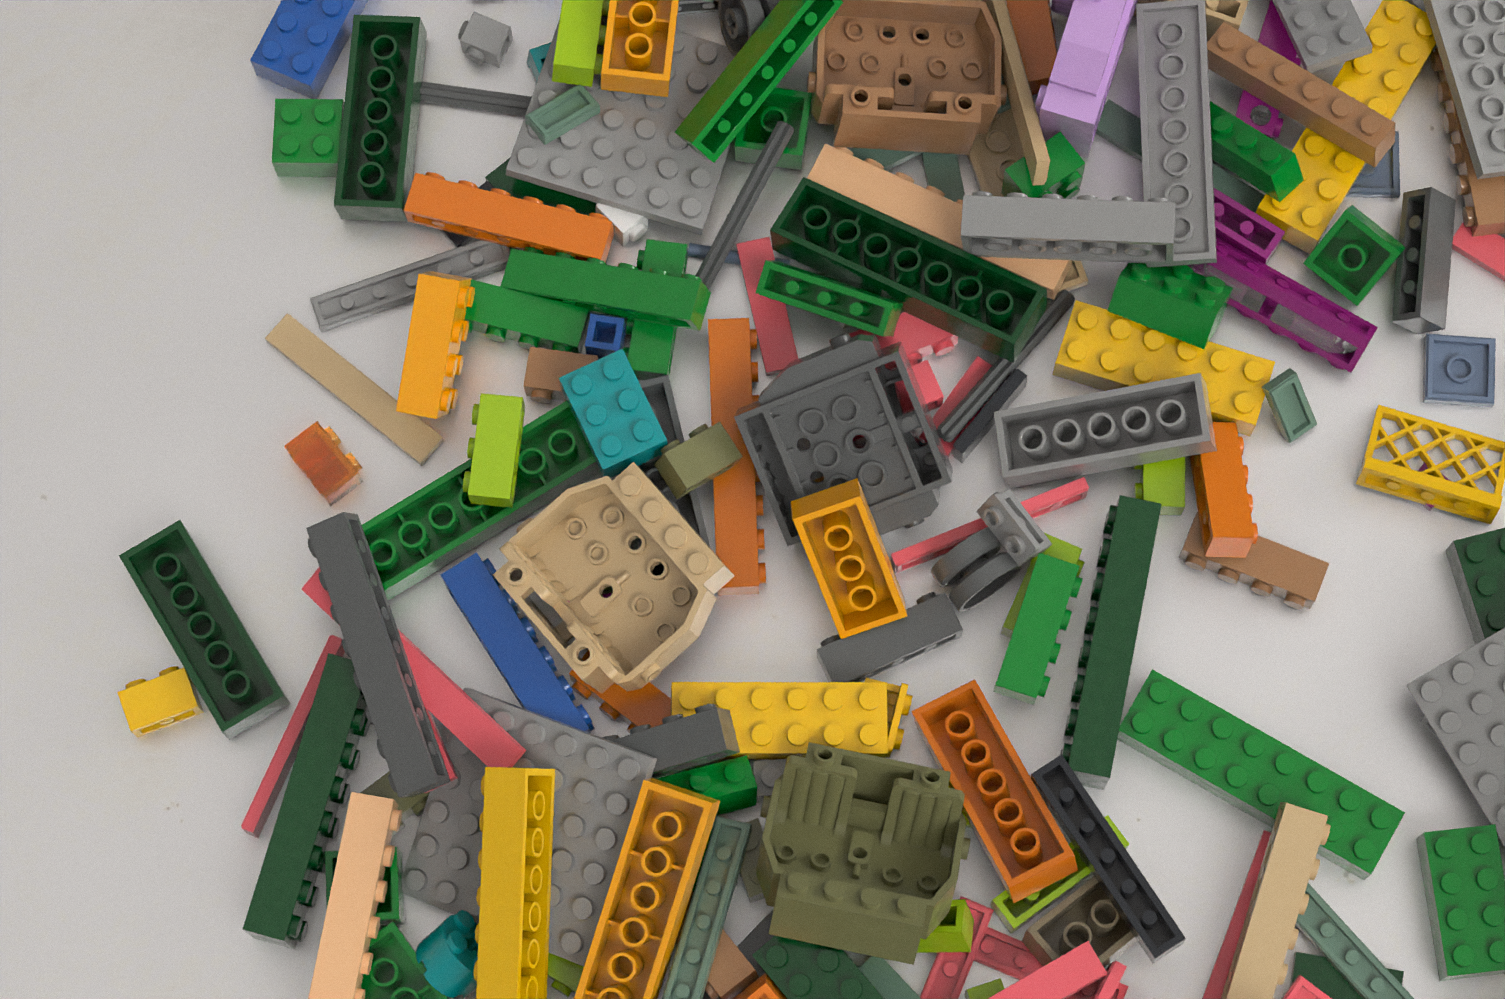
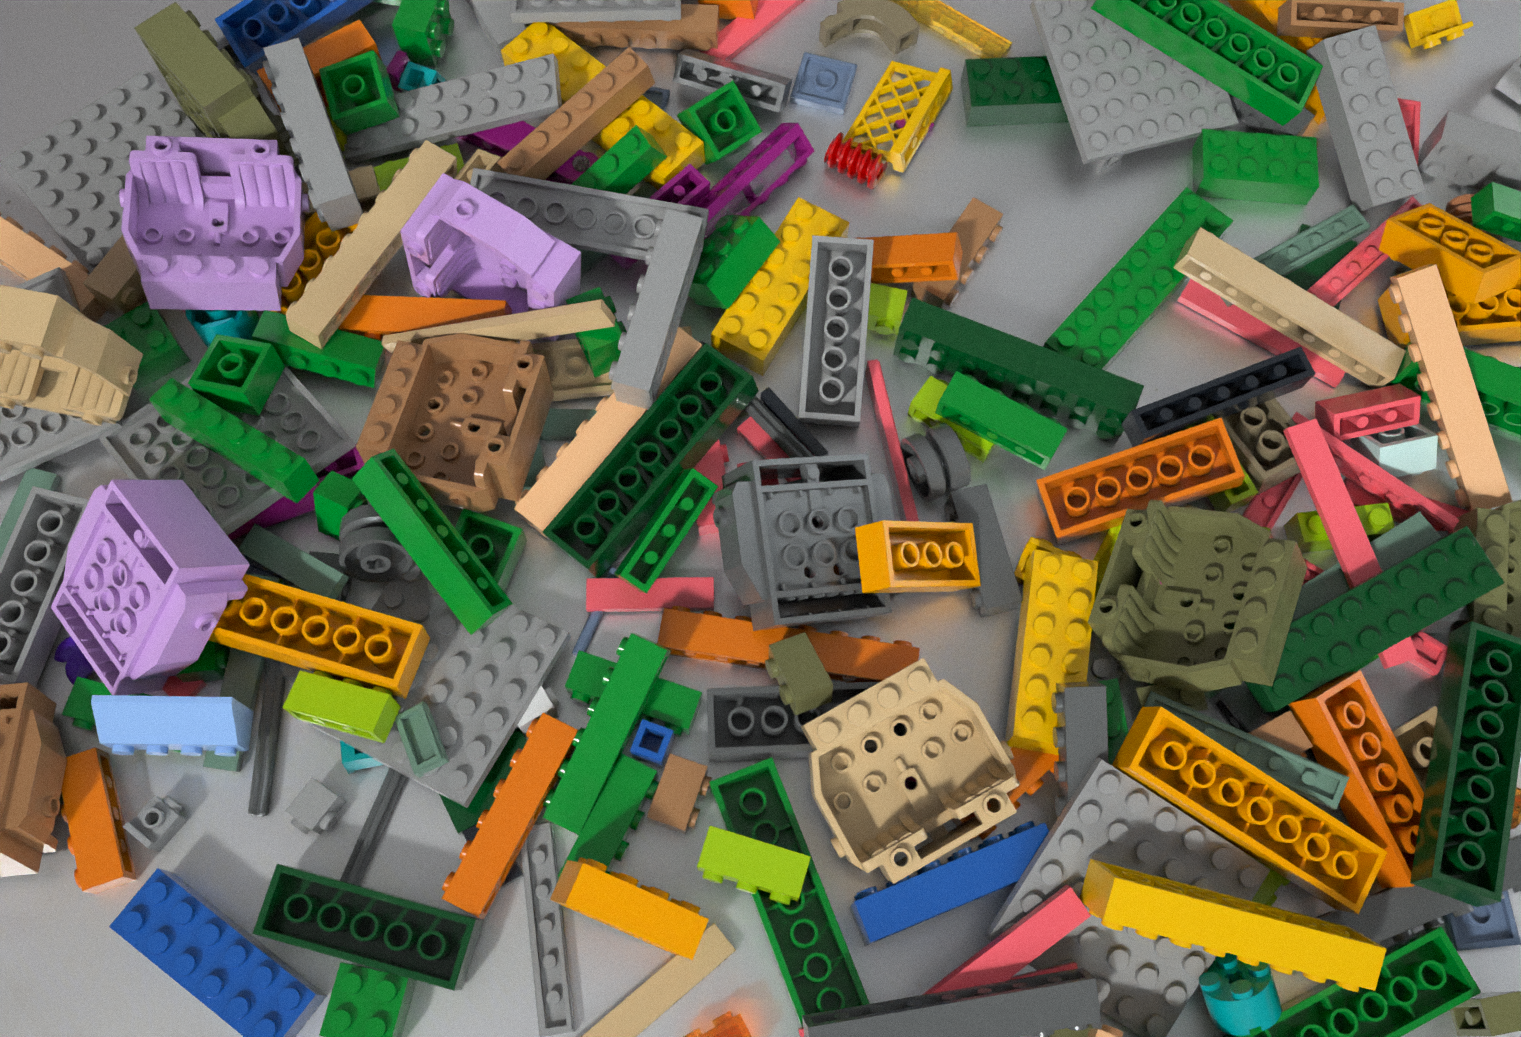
camera: 85 degrees left, 5 degrees down
teal brick [559,349,668,478] -> none
dark grey axle [695,121,794,290] -> none
light grey bracket [976,489,1052,567] -> none
sand green tile [1262,368,1317,443] -> none
none -> red piece [824,132,888,190]

